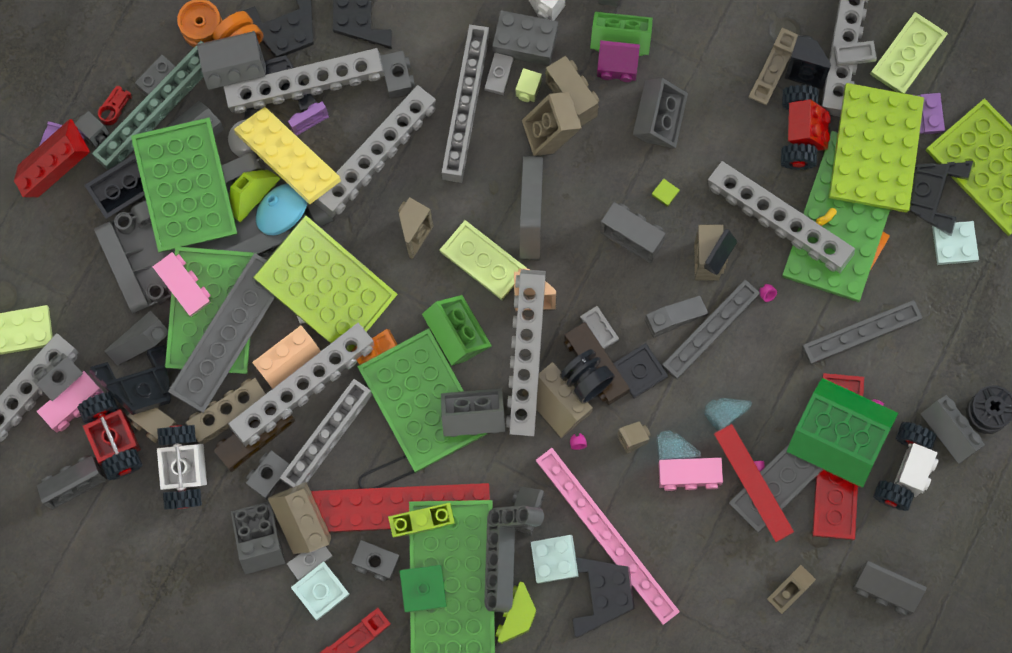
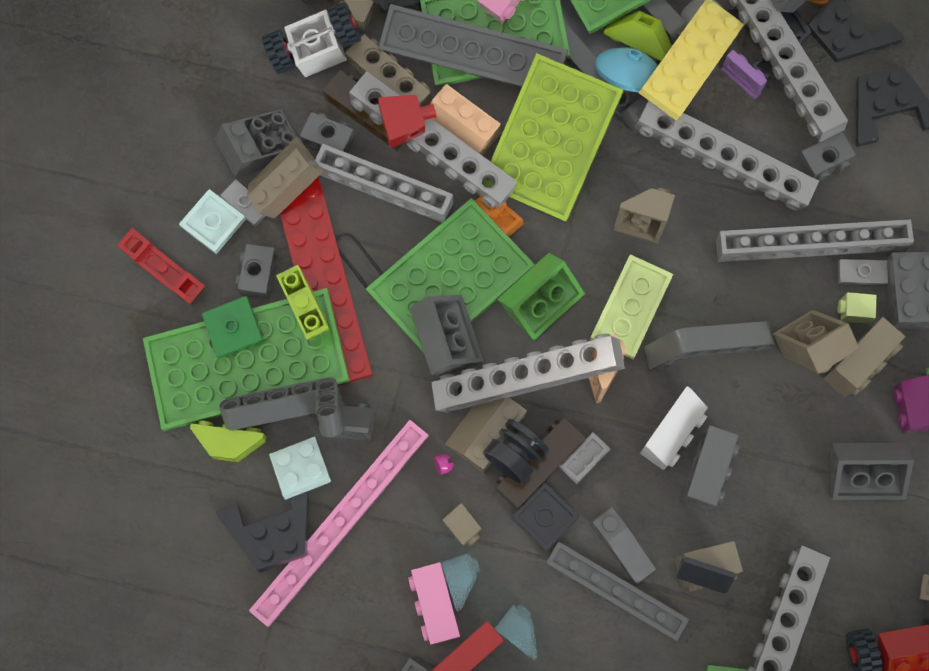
camera: 75 degrees right, 0 degrees up
lime tile [652,179,680,207] -> none
dark pink hinge [759,284,777,302] -> none
none -> red torso [378,95,436,148]
none -> white slope [640,386,708,470]

